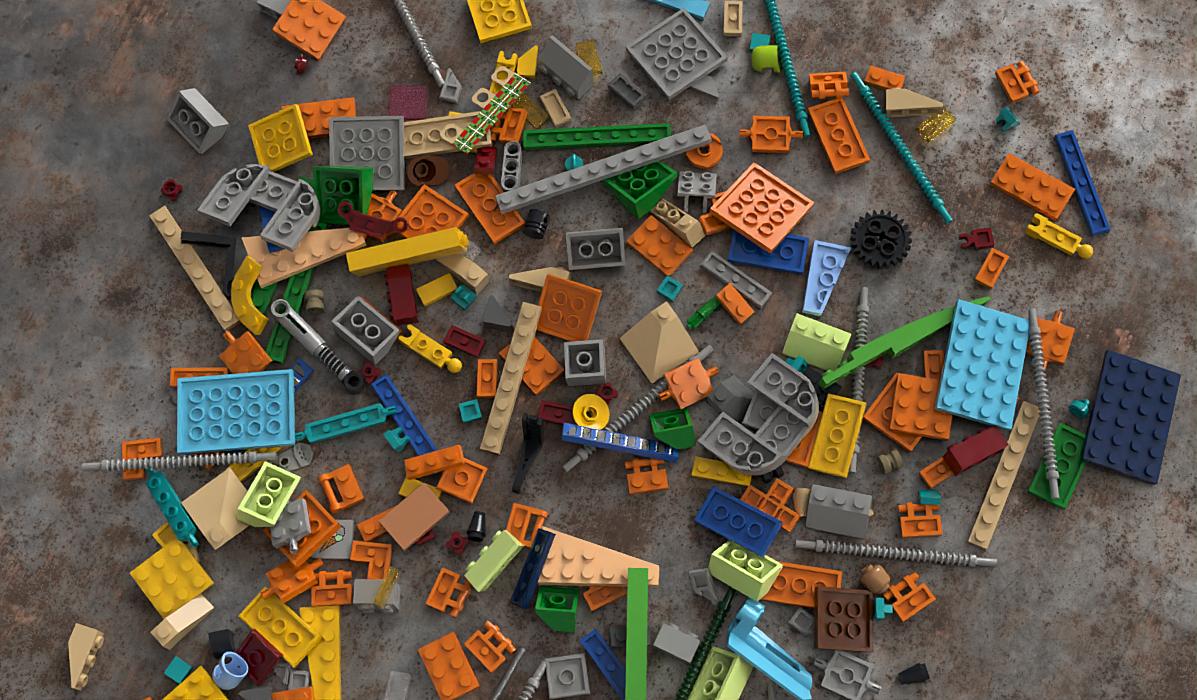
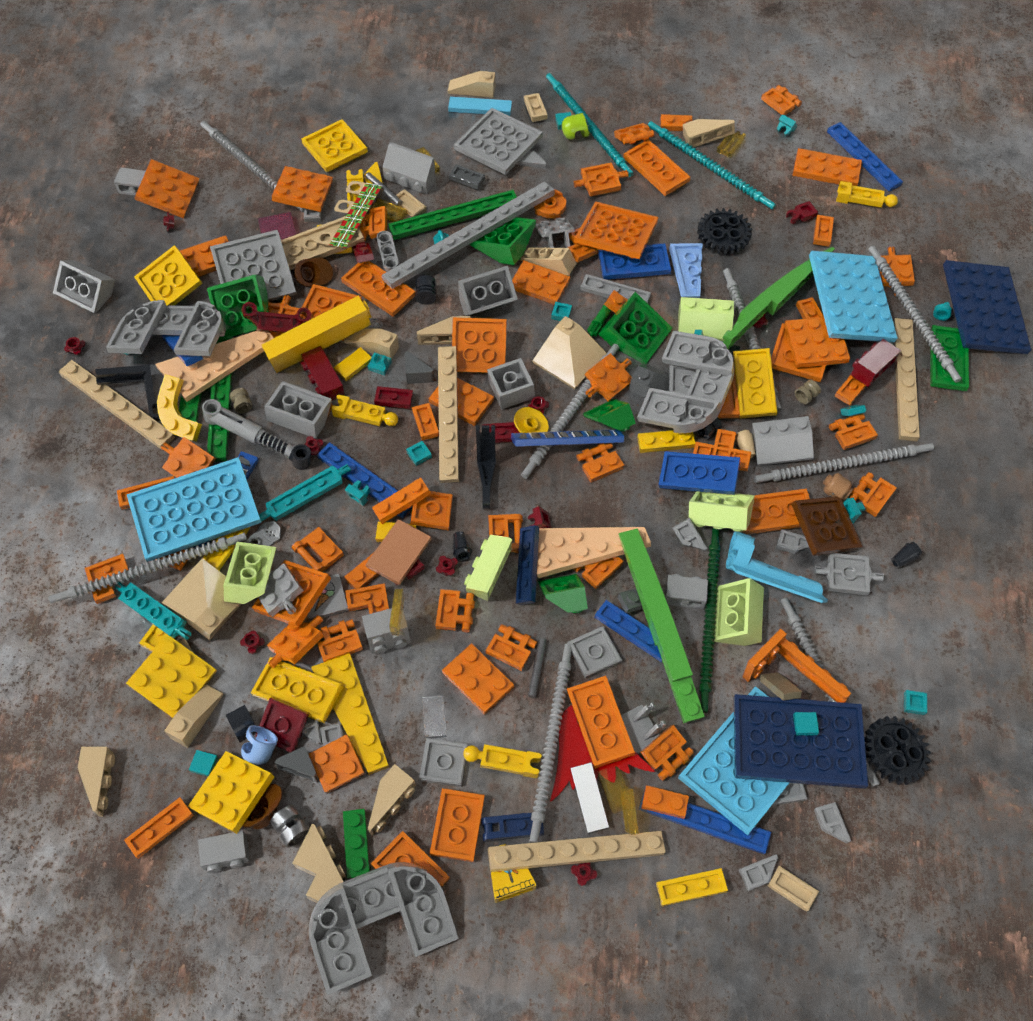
camera: 25 degrees left, 10 degrees down
none -> dark red plate [240,630,265,654]
none -> orange plate [272,166,333,212]
none -> flat silver bar [365,172,402,206]
none -> dark red tile [528,506,552,528]
none -> green slope [599,292,672,364]

